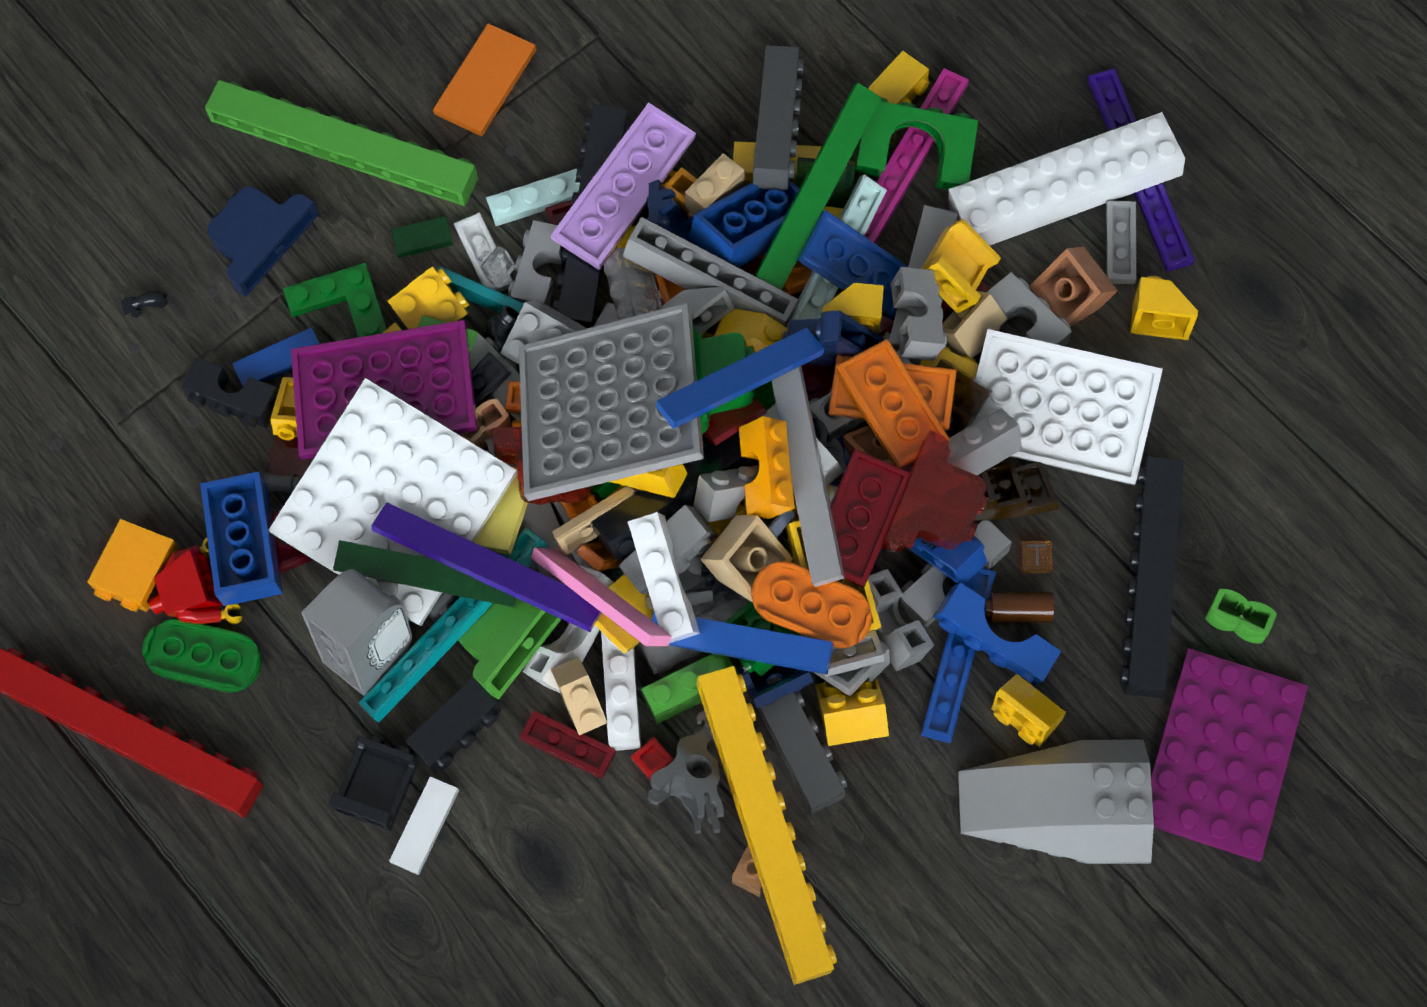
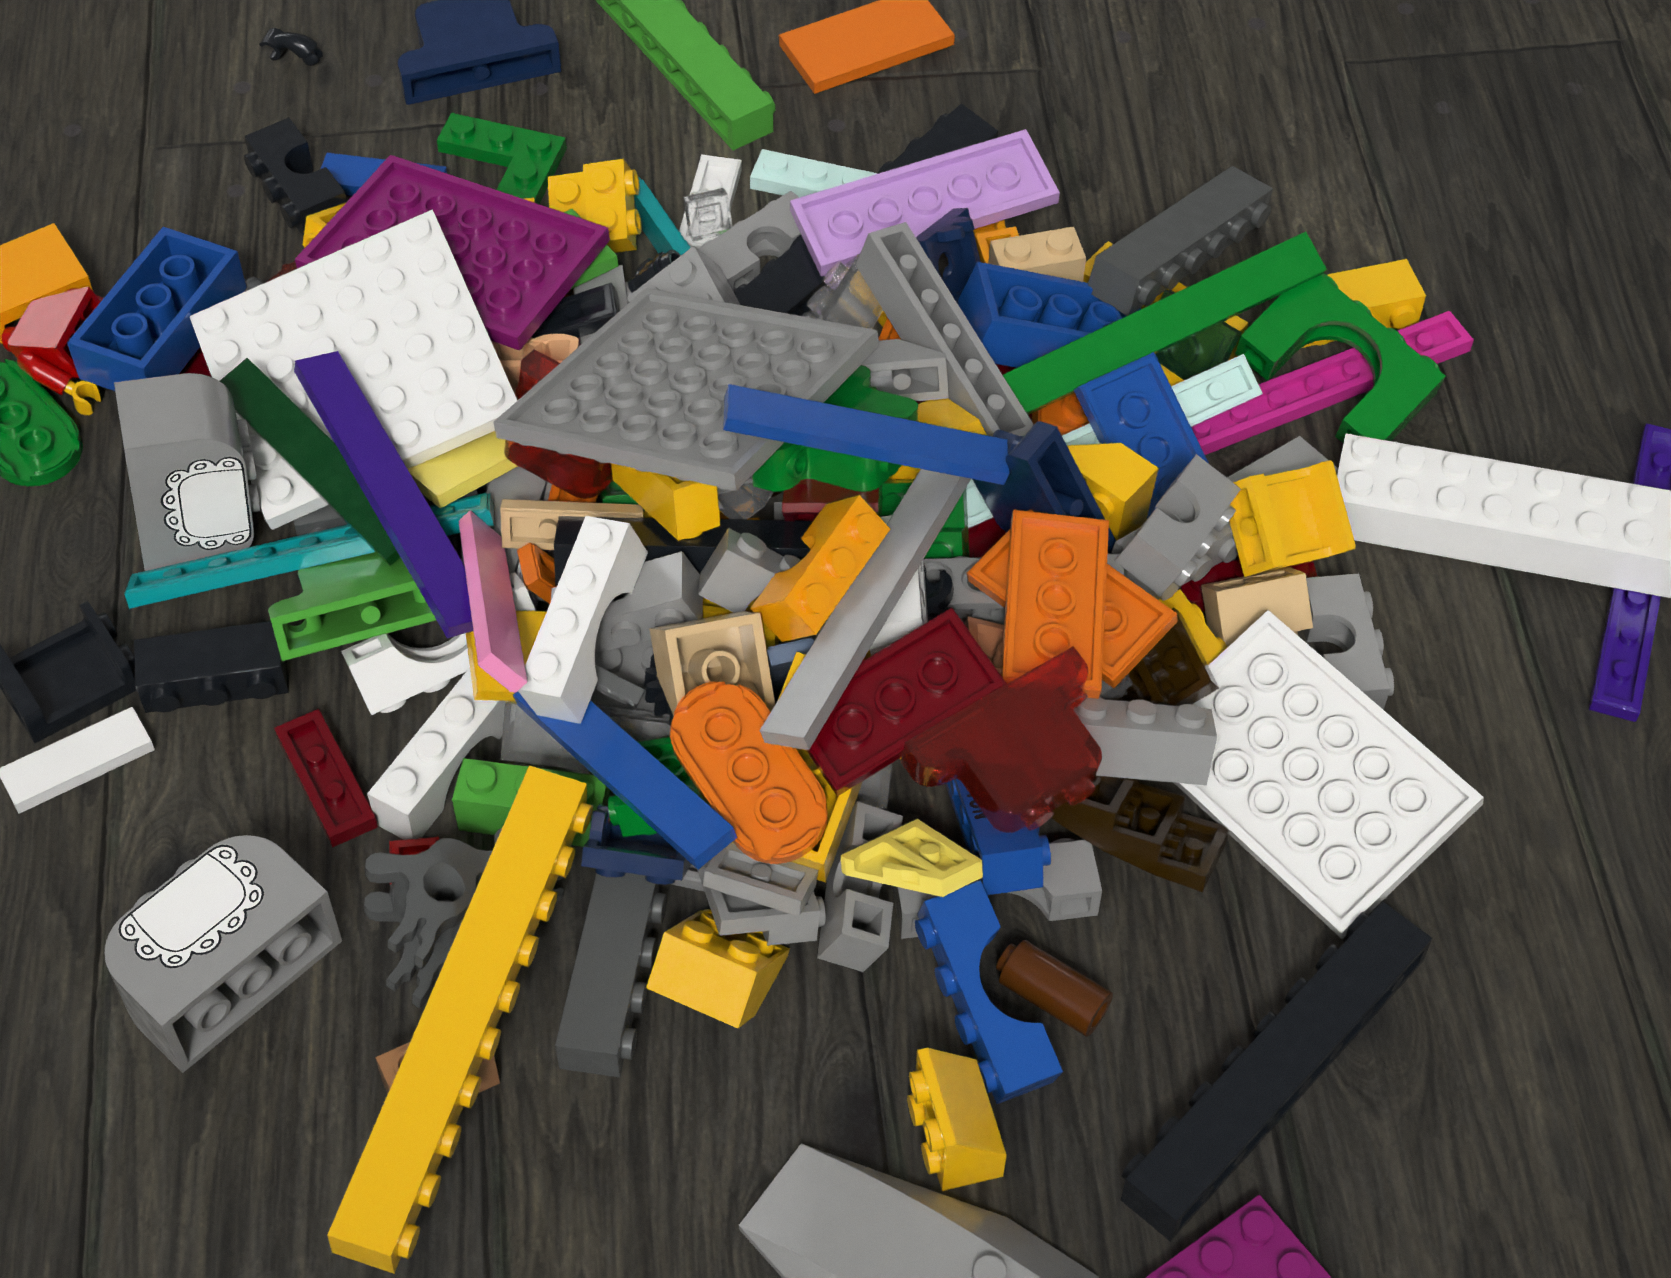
camera: 30 degrees right, 15 degrees down
dark green tile [391,216,453,258] -> none
tan brick [550,657,607,735] -> none
blue tile [921,568,996,744] -> none
clear orange tile [1021,541,1053,573] -> none
nougat slope [1029,247,1118,327] -> none
light grey plate [1106,201,1136,284] -> none
yellow slope [1130,276,1198,340] -> none
bright green brick [1205,589,1277,644] -> none
none -> light grey brick [104,835,342,1073]
none -> light yellow wing [840,819,983,897]

